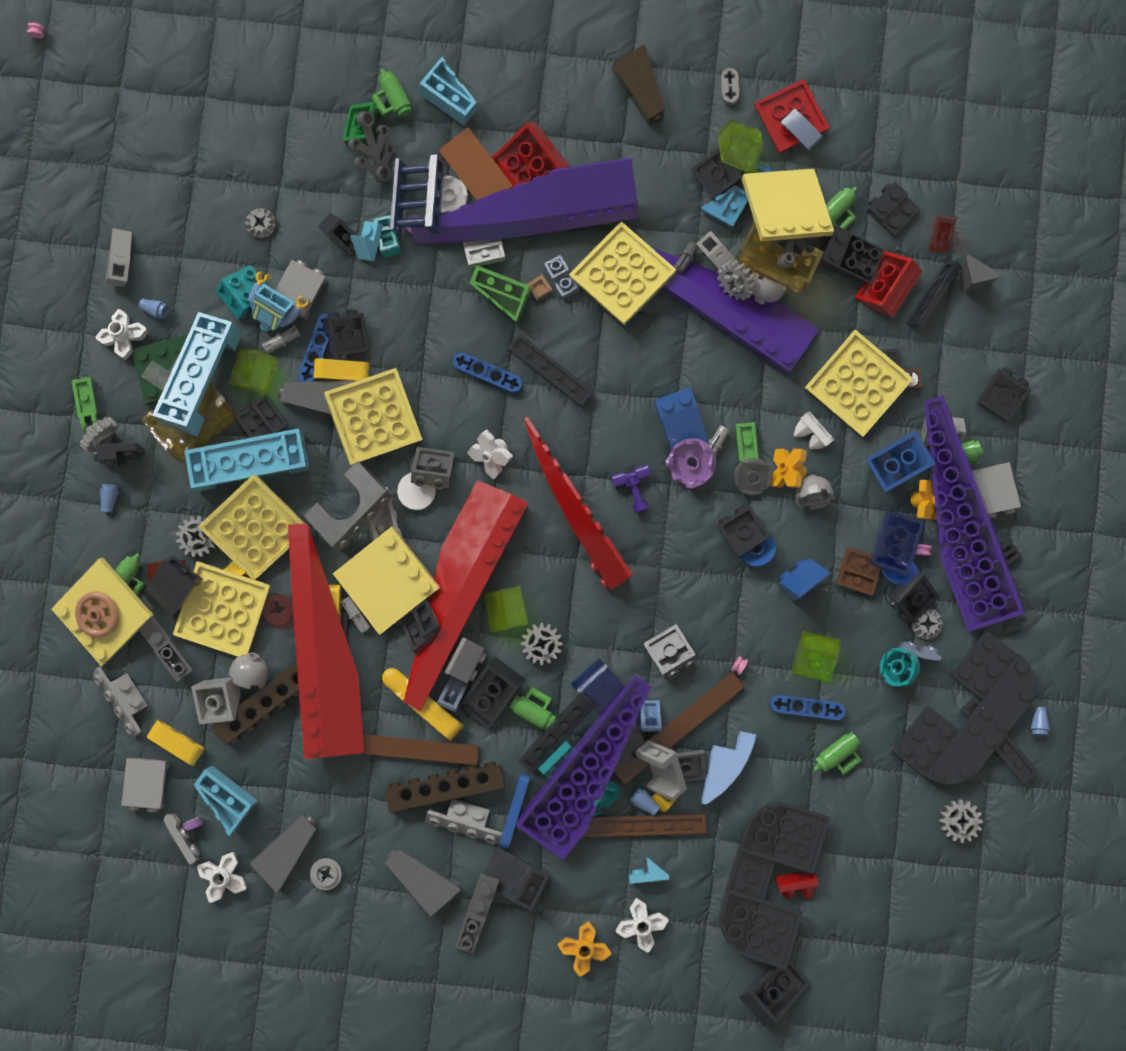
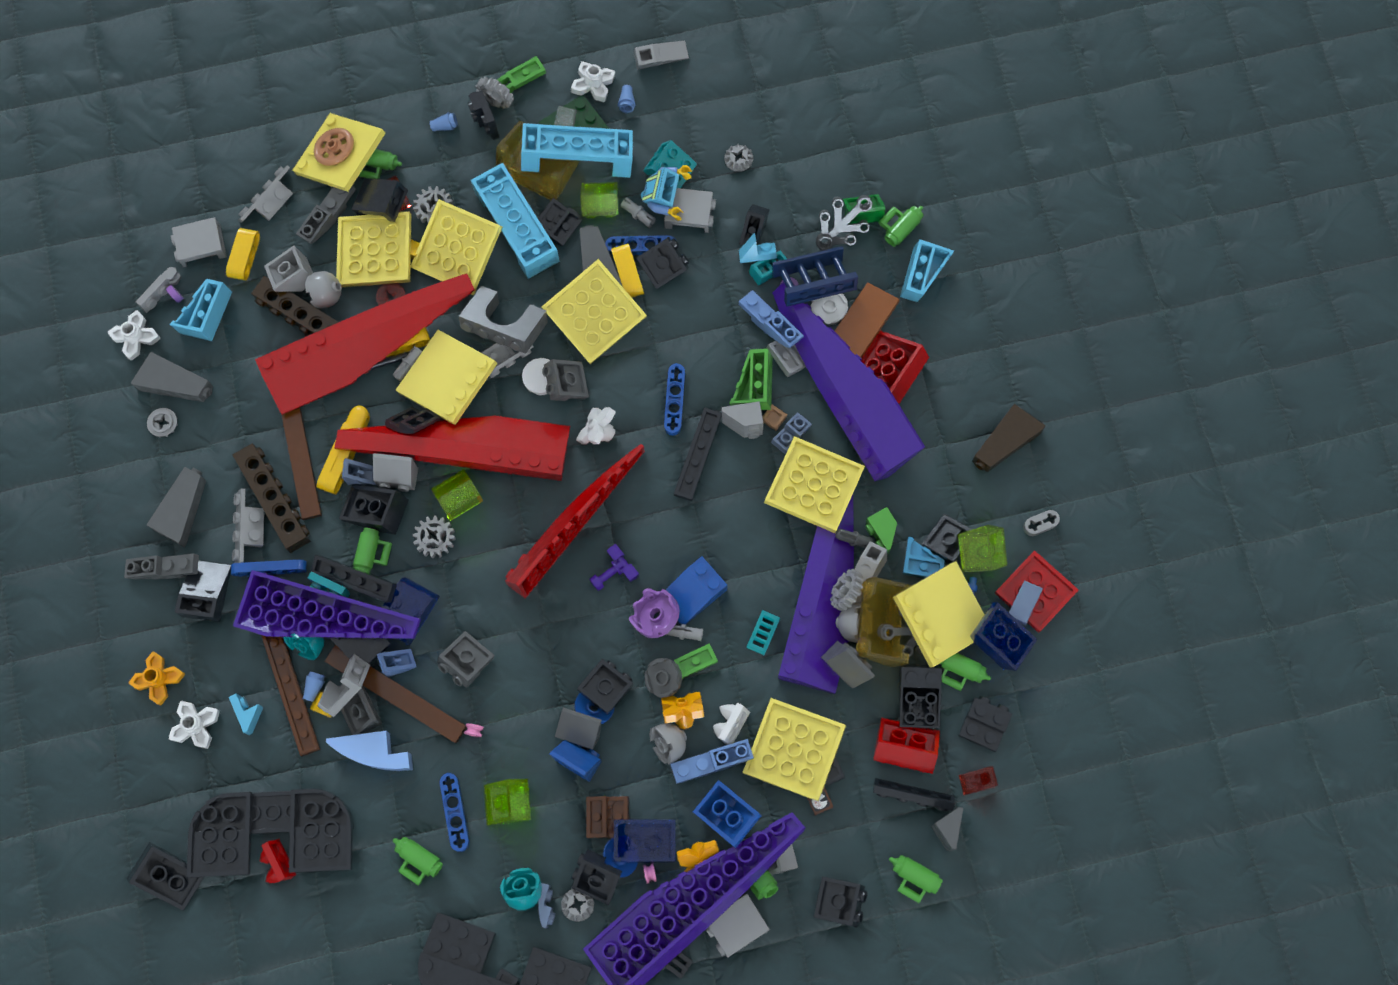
camera: 75 degrees right, 10 degrees down
none -> dark grey slope [555,707,601,749]
none -> medium blue slope [670,739,754,784]
none -> light grey slope [722,401,763,439]
none -> medium blue slope [739,290,804,348]
none -> teal slope [746,610,780,656]
none -> dark grey slope [821,641,875,688]
none -> bright green slope [865,507,897,554]
none -> bright green piece [889,855,943,903]
none -> clear blue brick [970,602,1037,671]

